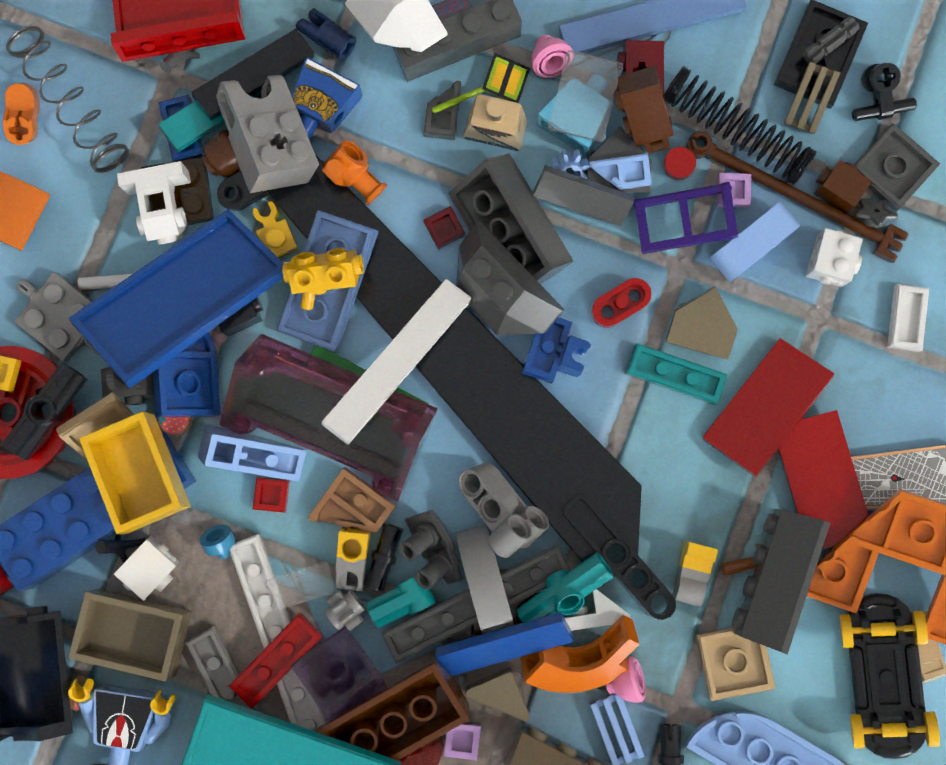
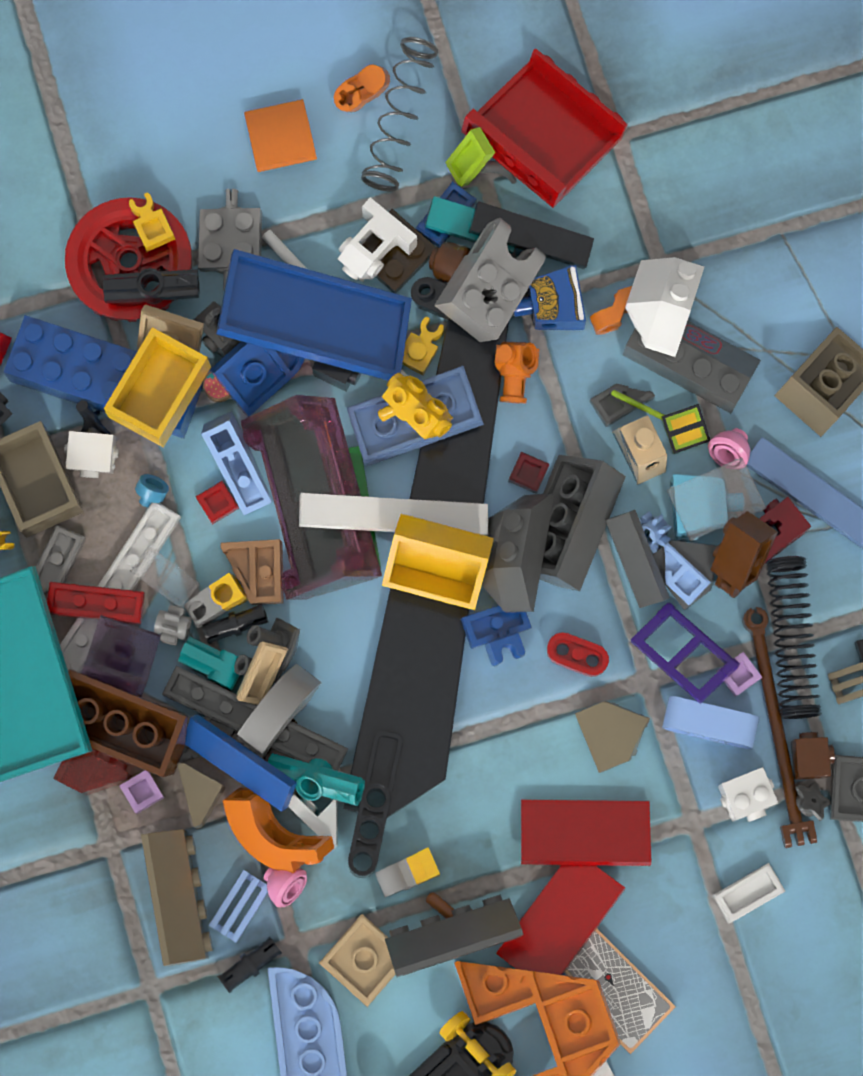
camera: 50 degrees right, 5 degrees down
dark blue hinge [295,8,356,61] -> none
light grey piece [458,463,549,558] -> none
teal tile [626,343,728,405] -> none
red tile [663,147,696,180] -> none
none -> tan tile [237,641,288,705]
none -> yellow piece [382,514,494,610]
none -> lime tile [445,127,495,187]
none -> orange piece [590,286,632,335]

